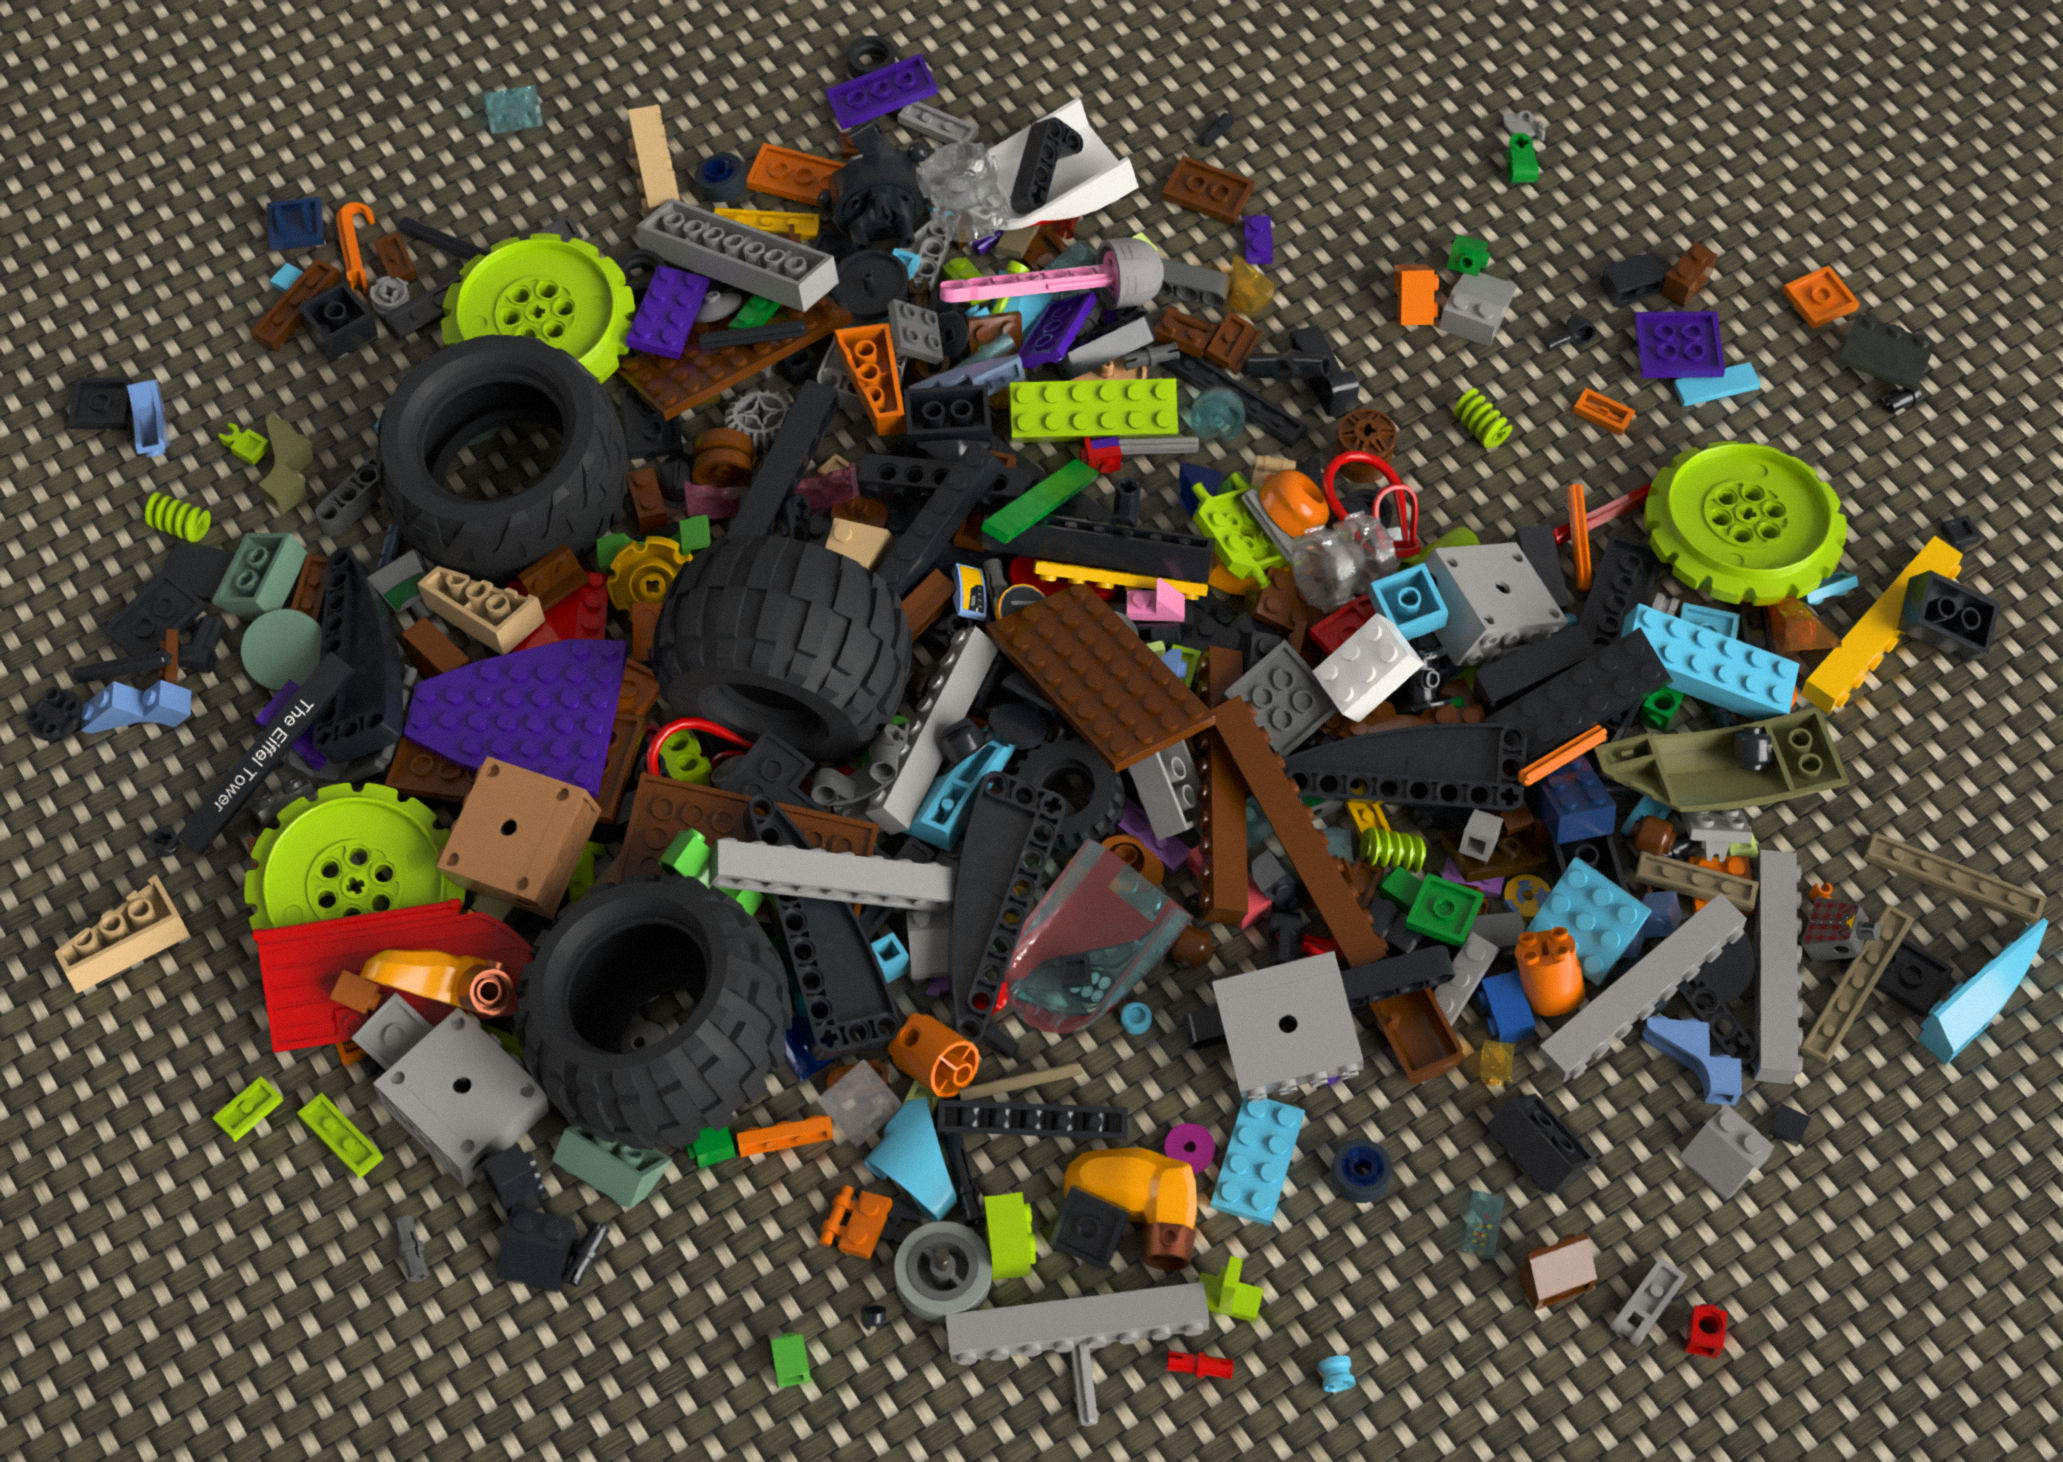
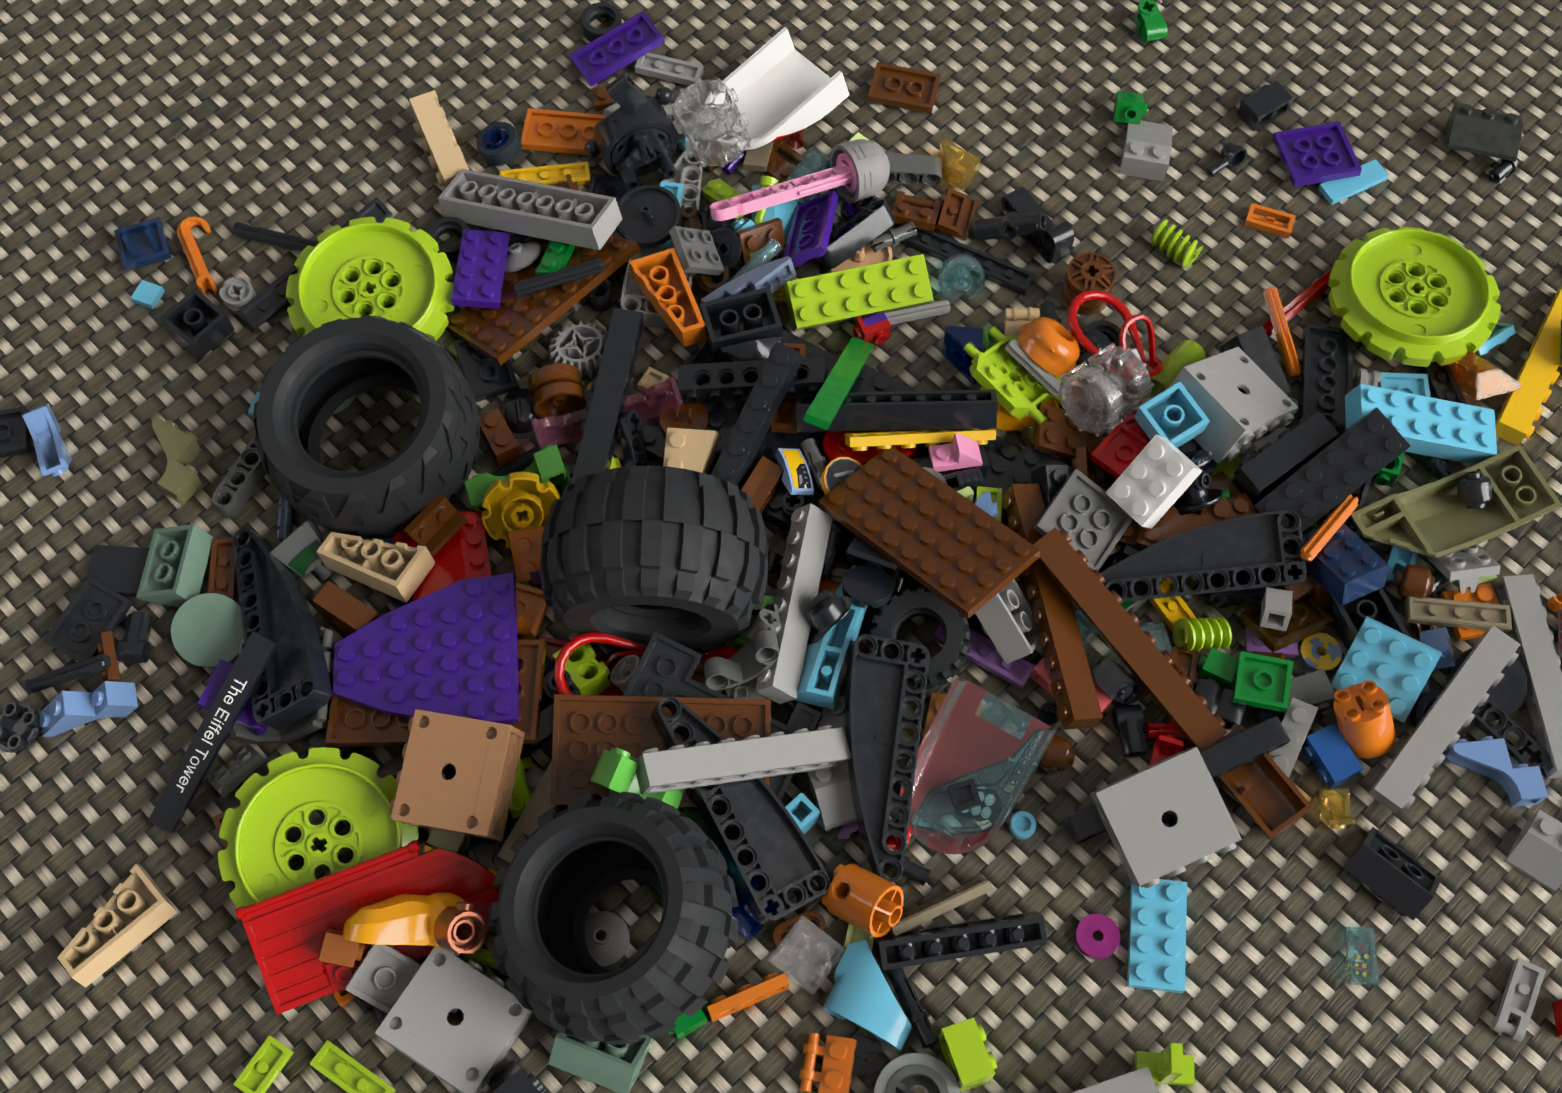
camera: 10 degrees left, 5 degrees up
lime piece [145,492,211,543] -> none
black bush [149,827,180,857] -> none
lime plate [218,423,271,466] -> none
reddish brown gear [251,258,340,352] -> none
reddish brown plate [373,232,417,282] -> none
clear light blue brick [484,85,543,134] -> none
black beam [1010,117,1083,215] -> none
black plate [1048,1184,1132,1271] -> none
light orange piece [1063,1147,1197,1271] -> none
dark orange piece [1097,834,1164,893] -> none
black piece [1110,477,1141,527] -> none
black piece [1198,113,1235,148] -> none
dark purple plate [1243,216,1273,264] -> none
wheel [1331,1139,1392,1203] -> none
orange brick [1394,264,1439,325] -> none
slope [1518,1233,1597,1311] -> none
reddish brown brick [1660,242,1718,308] -> none
orange plate [1783,265,1860,329] -> none

